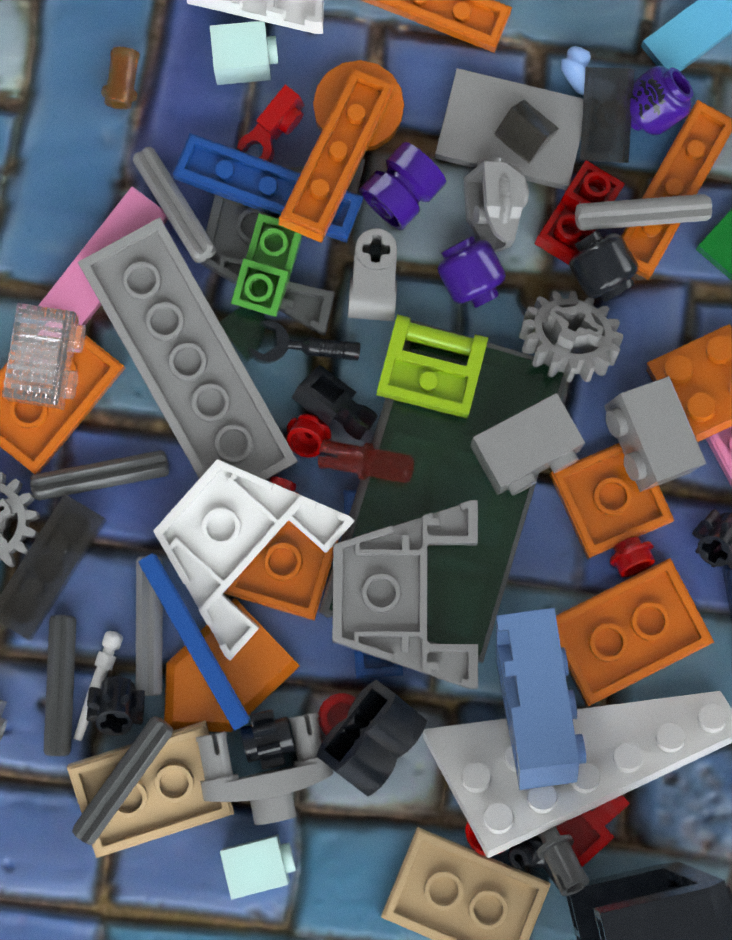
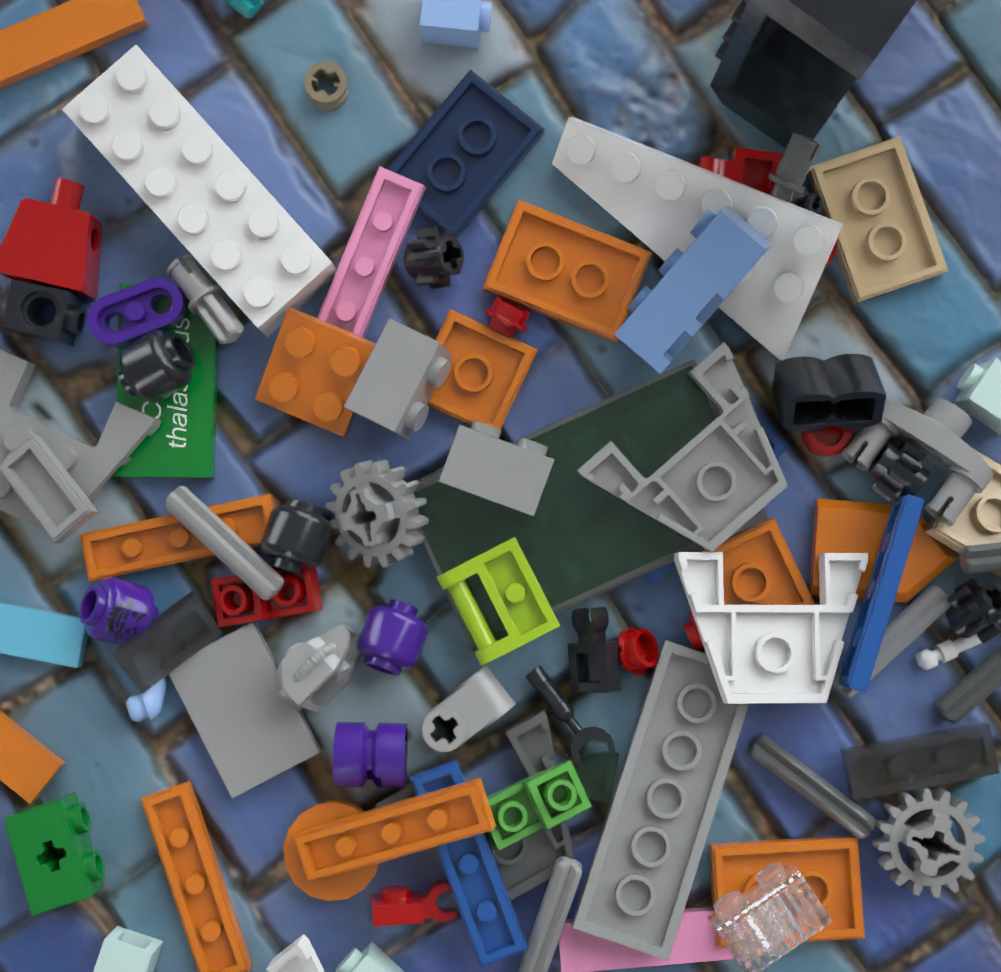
camera: 130 degrees left, 5 degrees up
clear red axle [318,438,415,483] -> none
clear smoke slope [494,100,559,164] -> none

